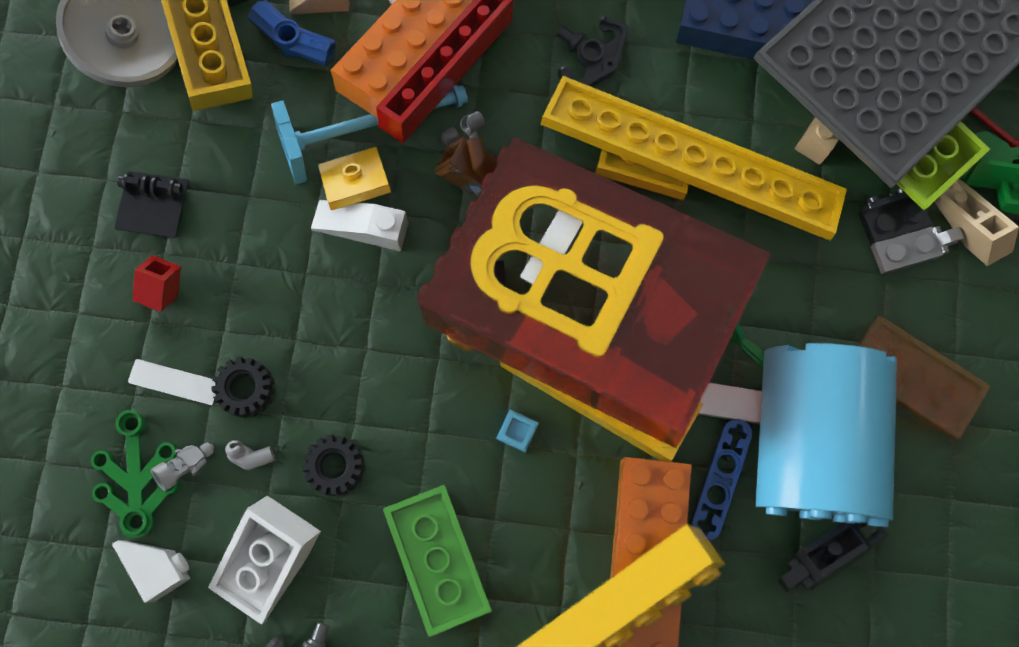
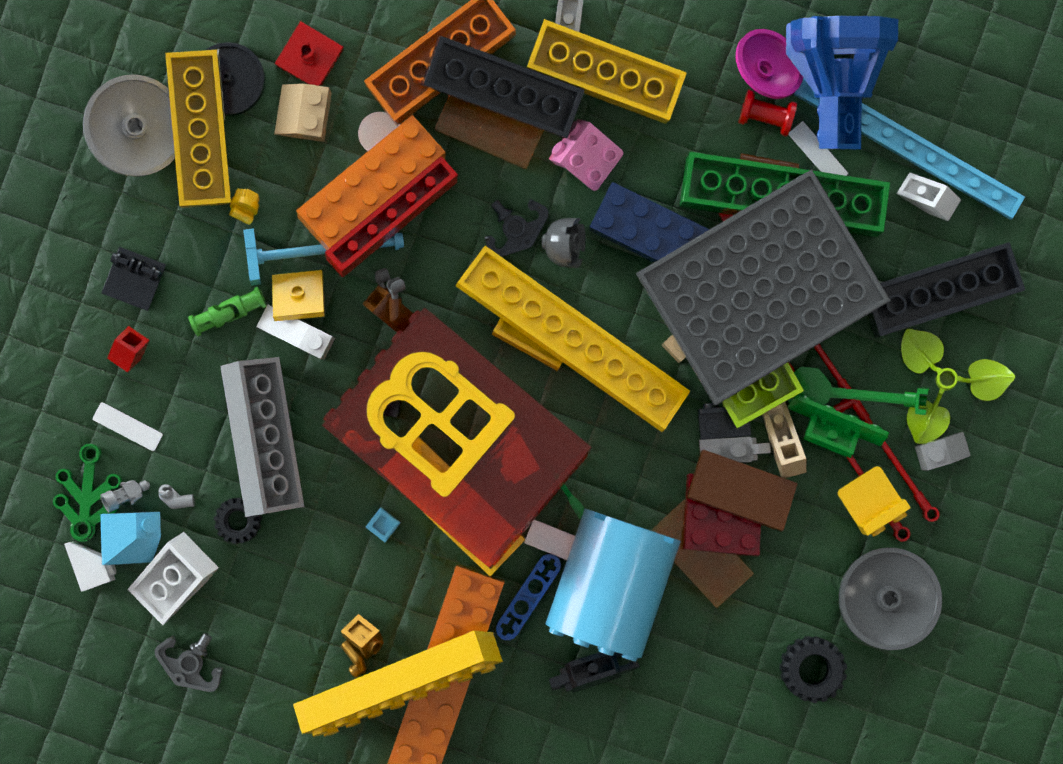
camera: 15 degrees right, 10 degrees up
black tyre [211,357,275,418] -> none
blue piece [248,0,336,67] -> none
bright green plate [383,484,492,637] -> none
white sticker [521,210,583,284] -> none
none -> medium azure slope [101,512,161,565]
none -> bright green piece [188,286,267,337]
none -> light grey brick [220,357,304,517]
none -> yellow piece [229,189,259,225]
none -> pearl gold bracket [341,614,384,660]
none -> pearl gold arm [341,640,367,678]
none -> dark grey cylinder [542,218,586,268]
none -> dark red plate [683,473,761,557]
none -> reddish brown tile [687,449,797,532]

